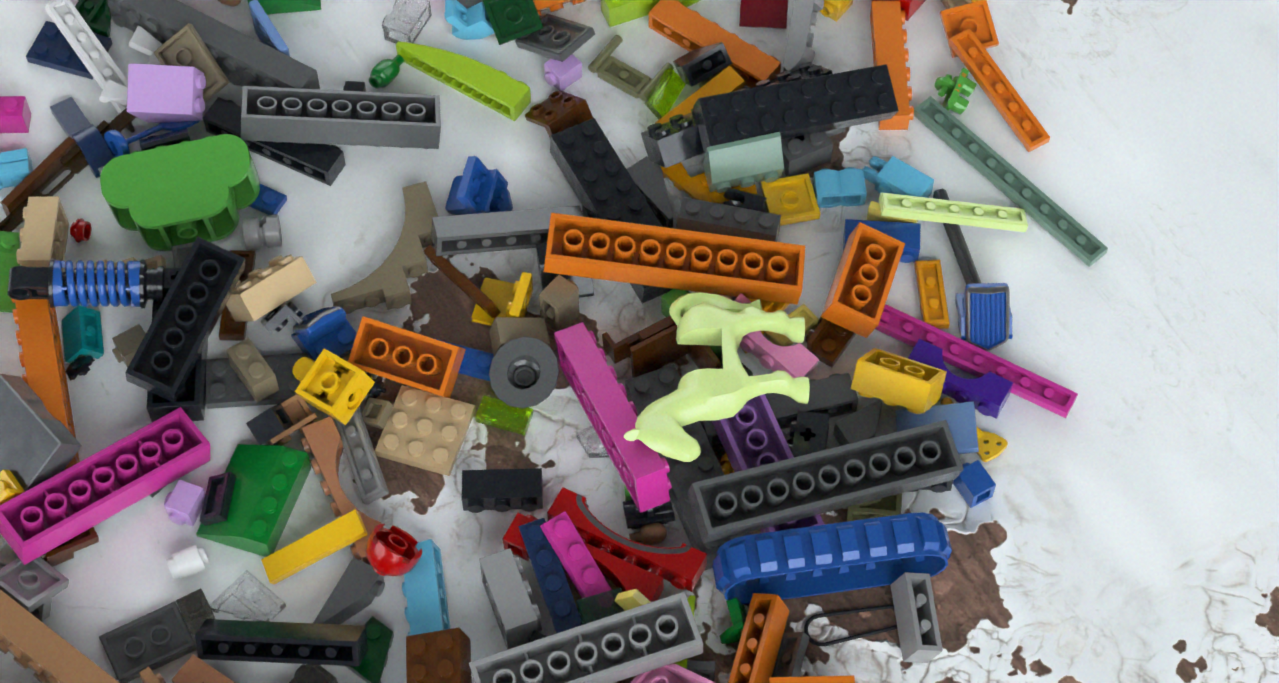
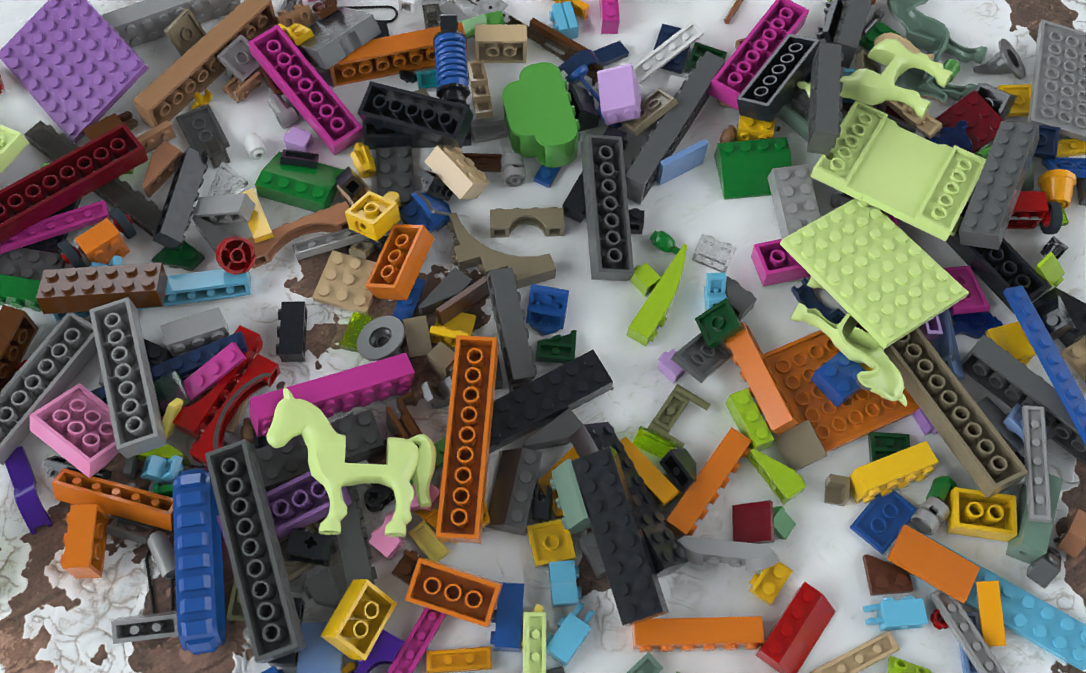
camera: 85 degrees right, 5 degrees up
red plate [70,218,92,243] -> none
dark tan brick [226,337,279,402] -> none
reddish brown bracket [525,91,593,139] -> none
none -> medium azure brick [140,454,184,484]
none -> light grey brick [146,531,176,580]
none -> yellow piece [190,88,213,110]
none -> light grey brick [193,193,255,225]
none -> medium nougat bracket [222,71,263,103]
none -> light grey piece [267,94,299,129]
none -> yellow rock [350,142,377,179]
none -> dark grey slope [418,267,473,316]
none -> dark grey brick [421,376,452,409]
none -> dark tan arch [490,207,564,238]
none -> dark green wing [536,330,577,364]
none -> lime brick [630,263,661,296]

